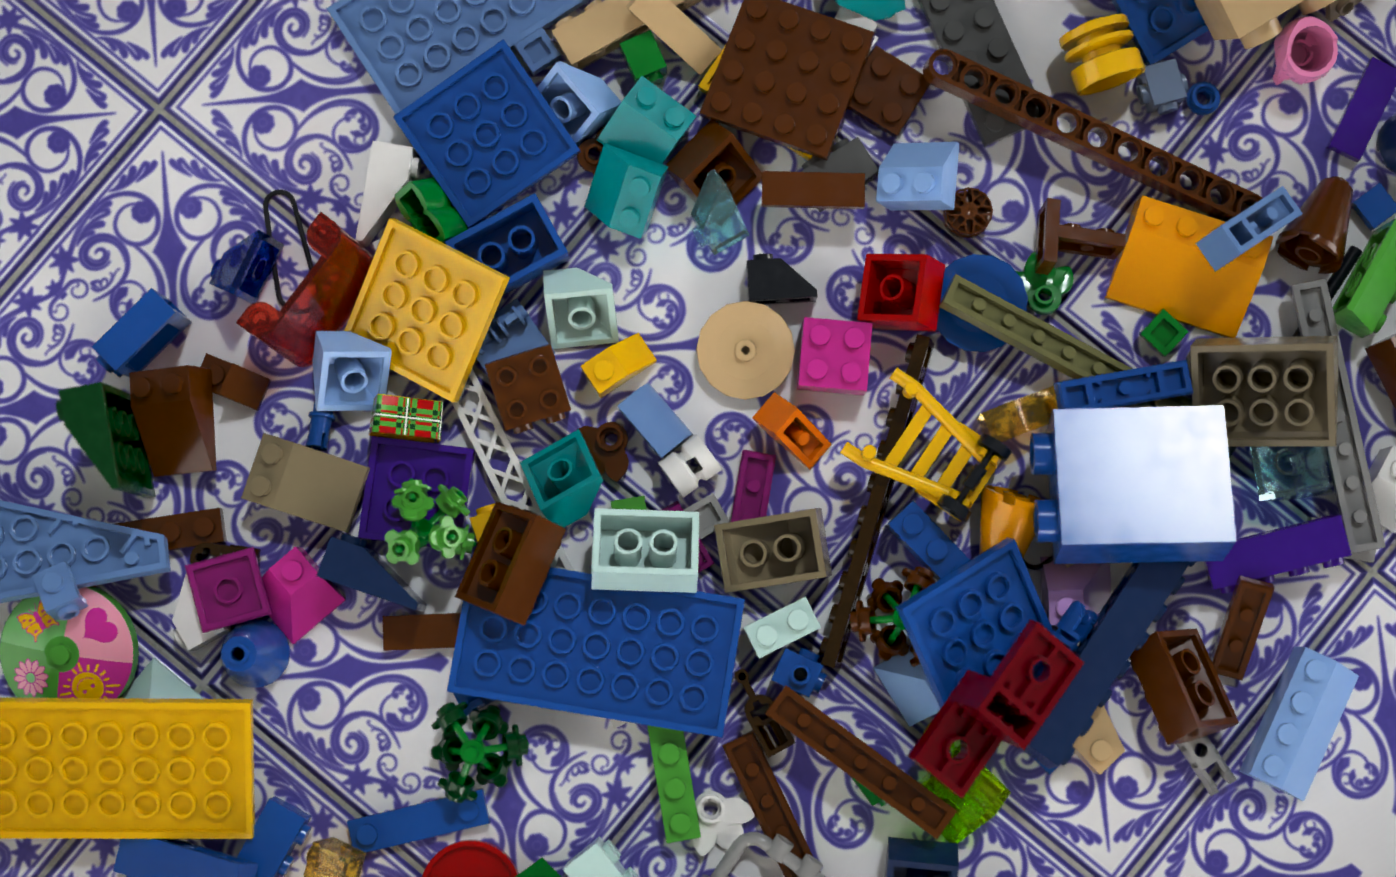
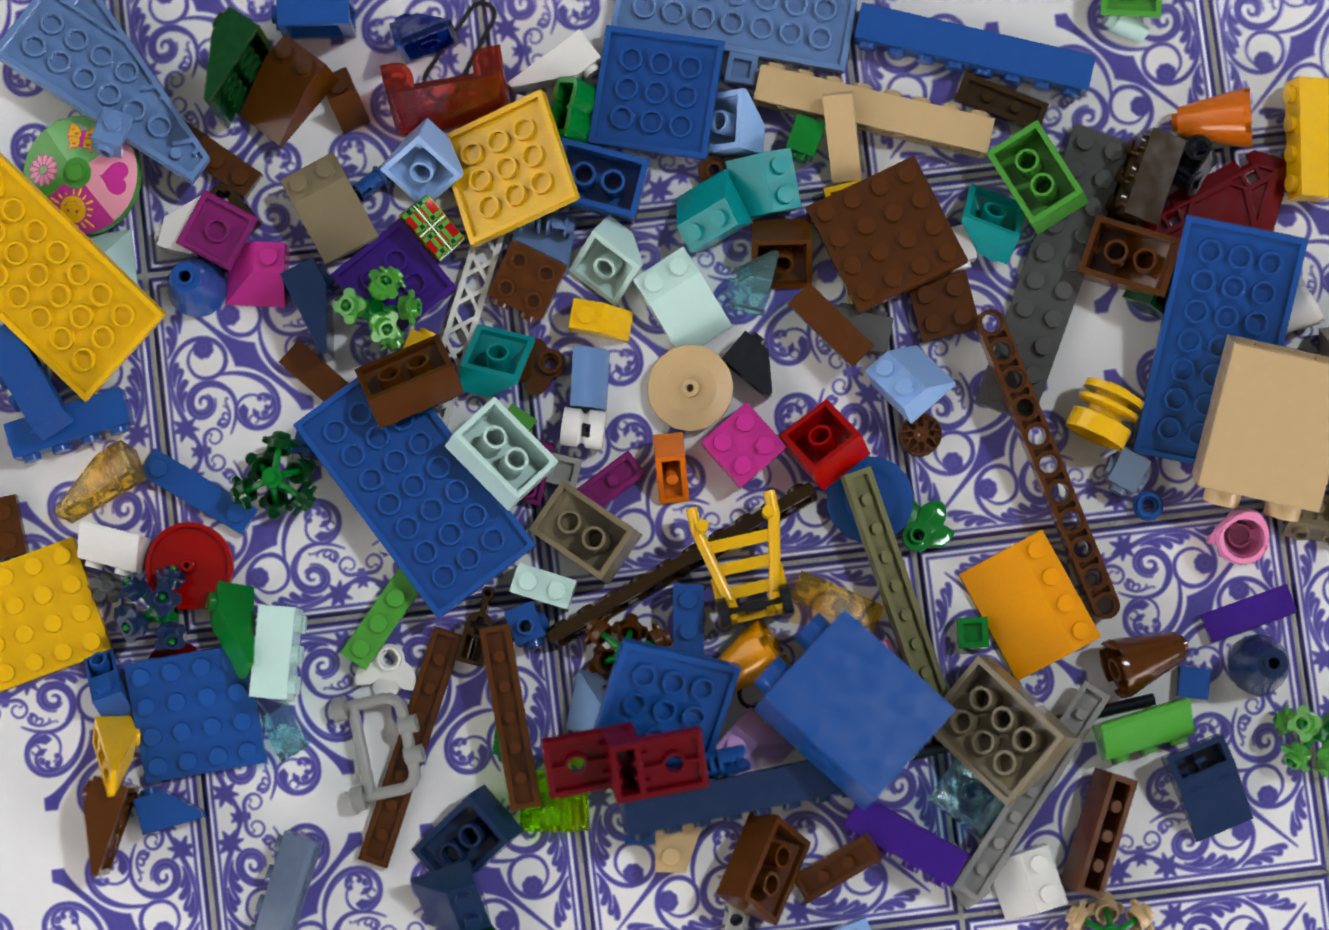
camera: 45 degrees right, 0 degrees up
reddish brown bracket [1035,198,1126,275] -> none
blue plate [1053,360,1193,409] -> none
medium blue slope [1196,186,1303,272] -> none
none -> light aqua slope [632,247,732,348]

